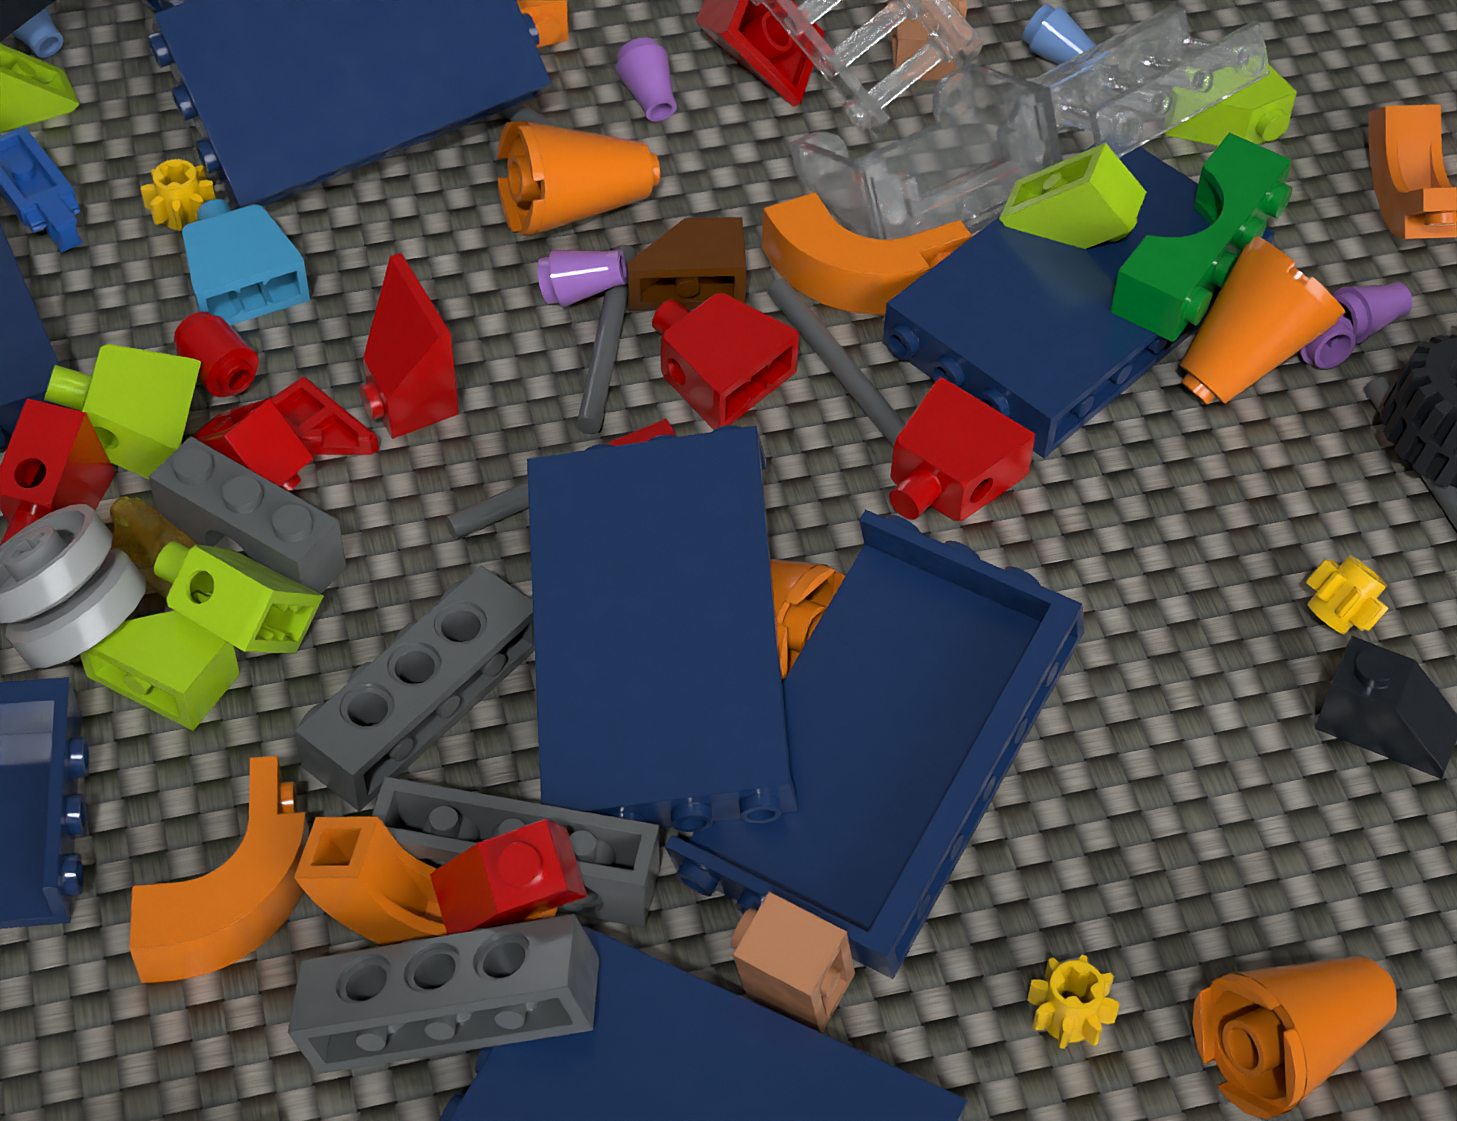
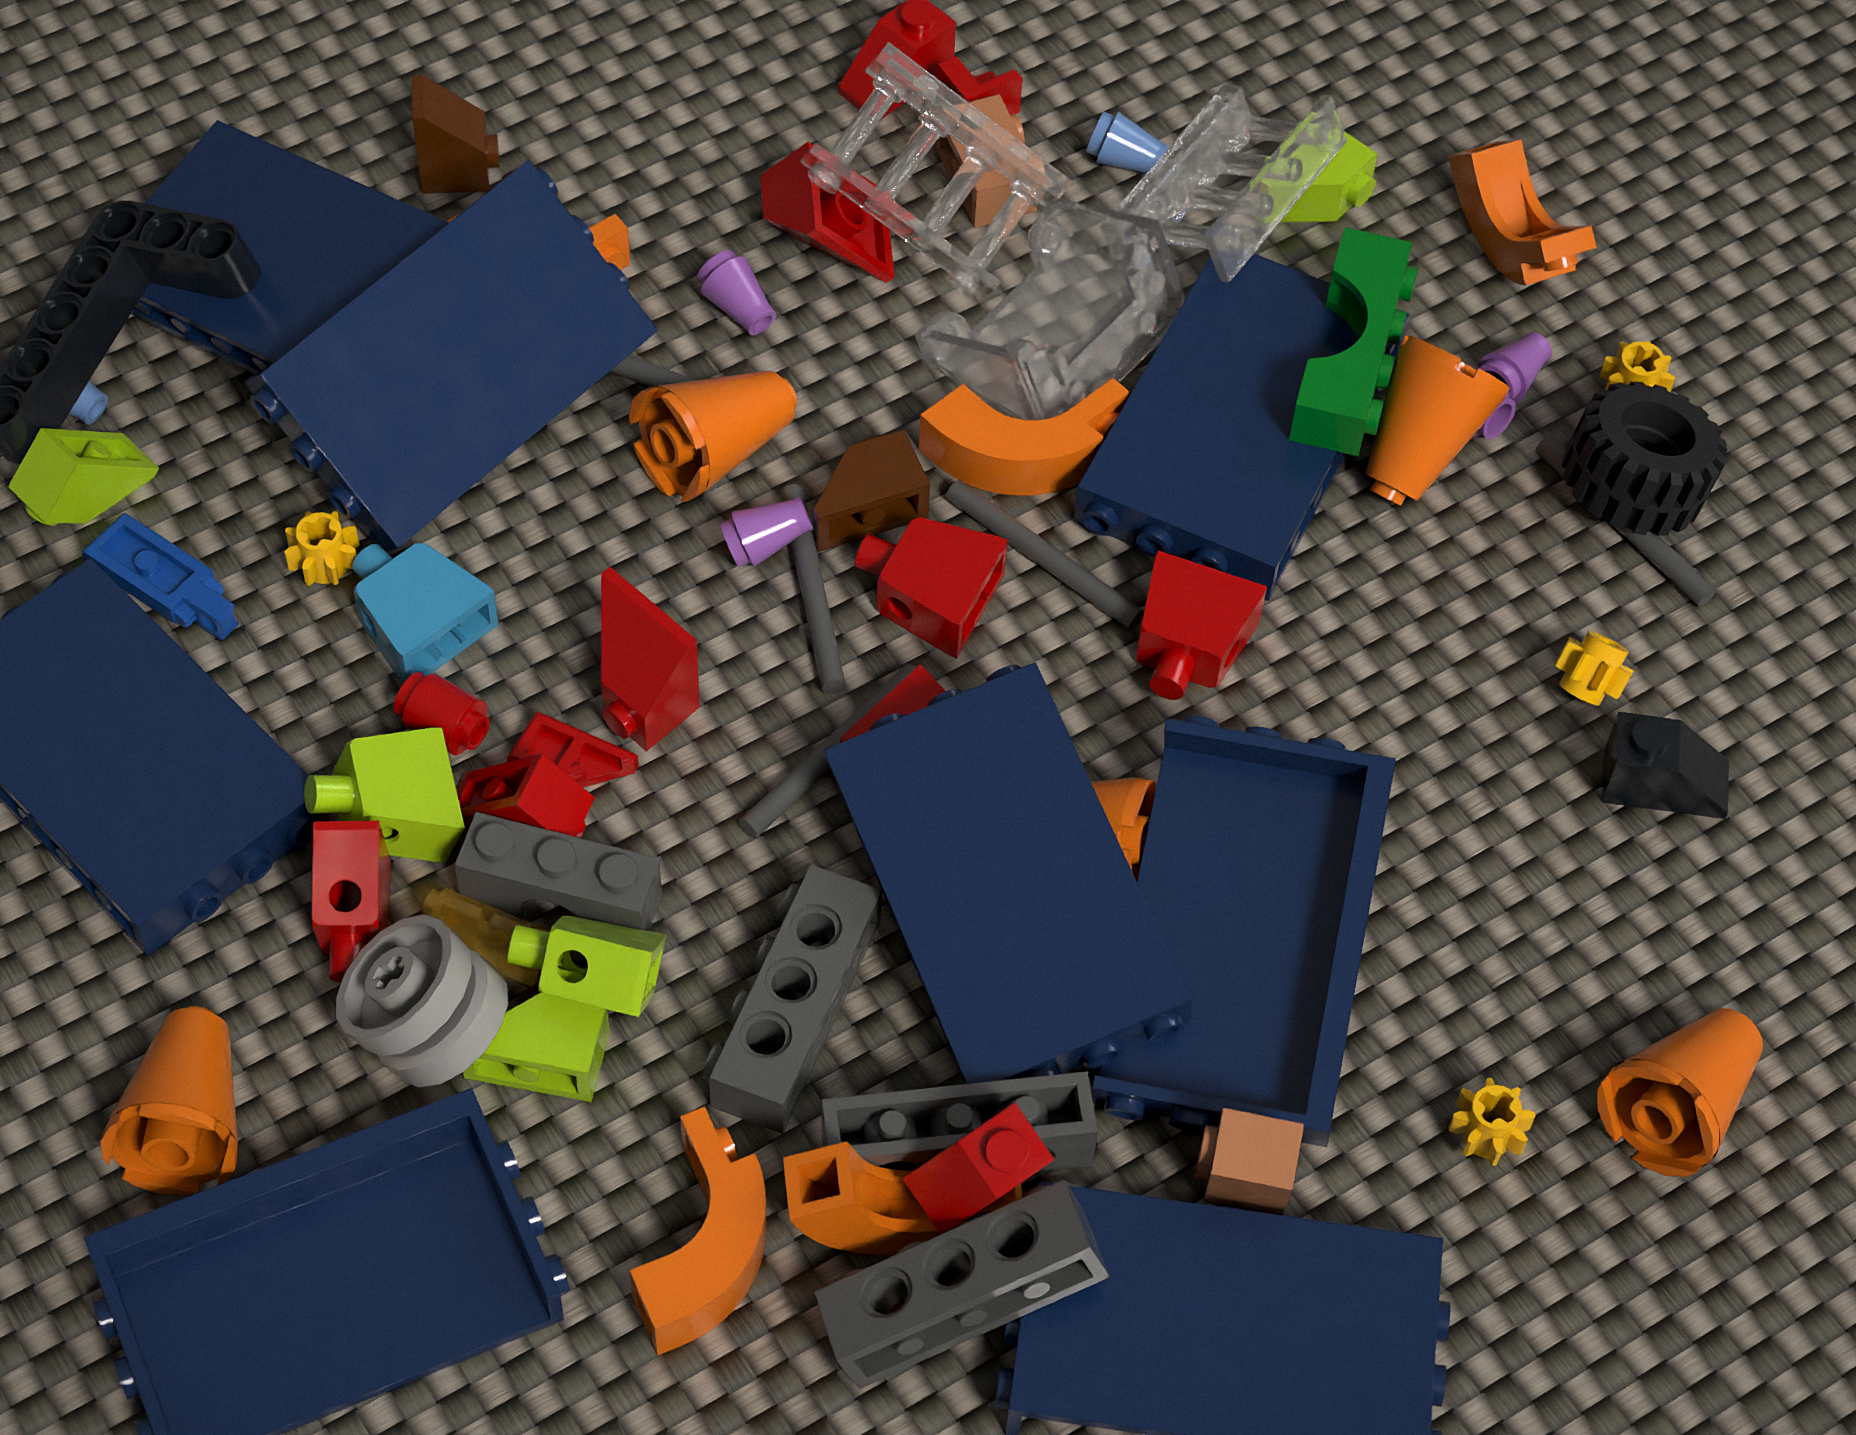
camera: 20 degrees left, 5 degrees up
lime slope [999,142,1147,249] -> none

